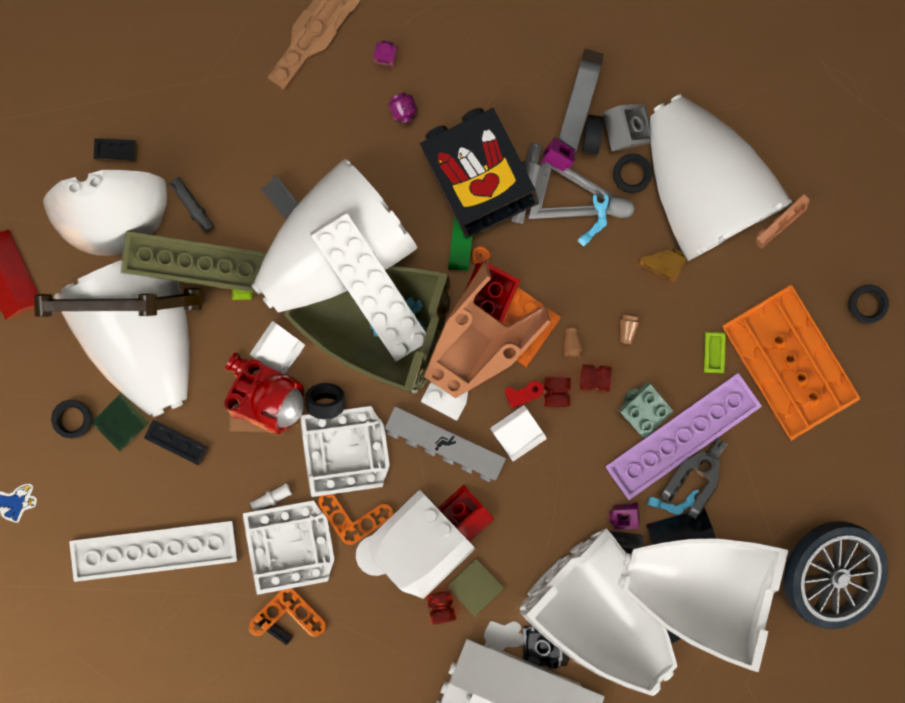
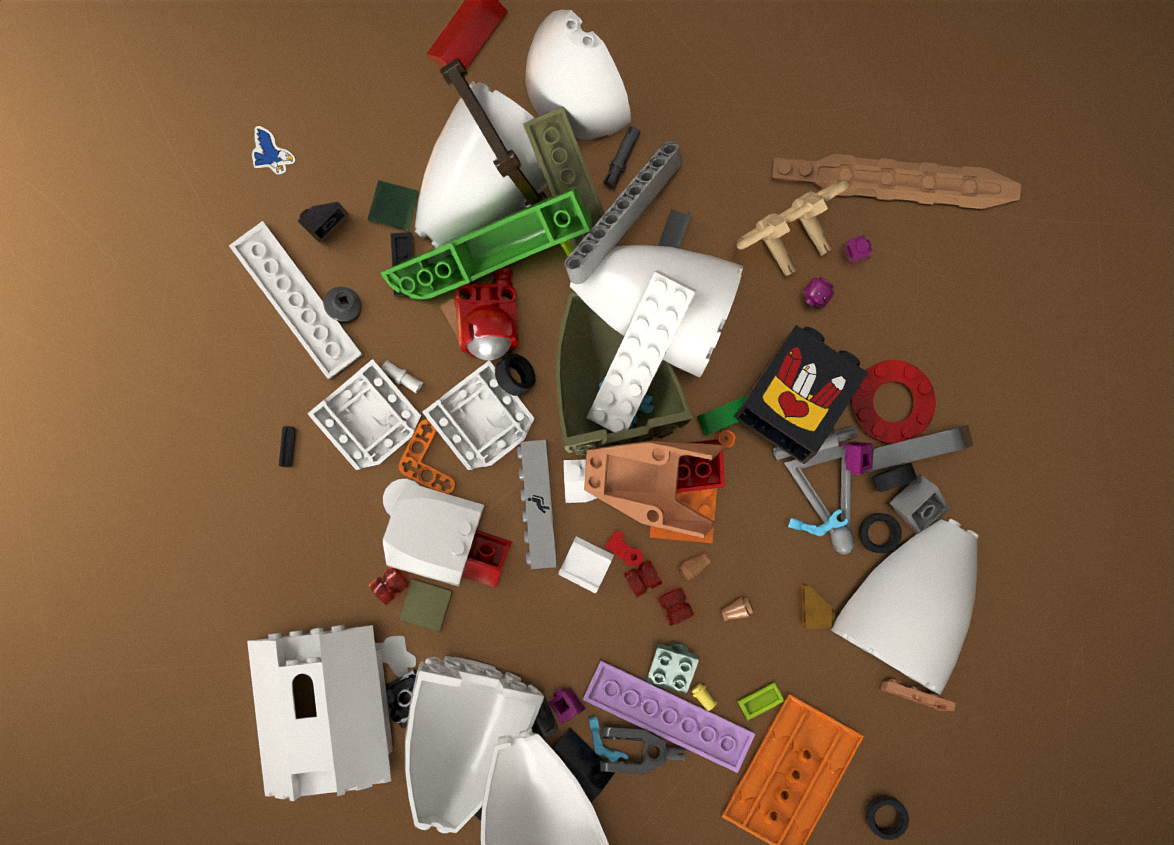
camera: 60 degrees right, 0 degrees up
black tyre [51,400,92,439] -> none
black plate [93,138,136,161] -> none
orange beam [248,588,326,637] -> none
white slope [250,321,305,374] -> none
none -> black slope [298,202,348,243]
none -> dark grey piece [323,287,361,322]
none -> bright green slope [381,187,592,299]
none -> light grey beam [565,141,682,284]
none -> light yellow pin [691,683,717,711]
none -> tan piece [737,181,849,277]
none -> red plate [851,360,936,444]

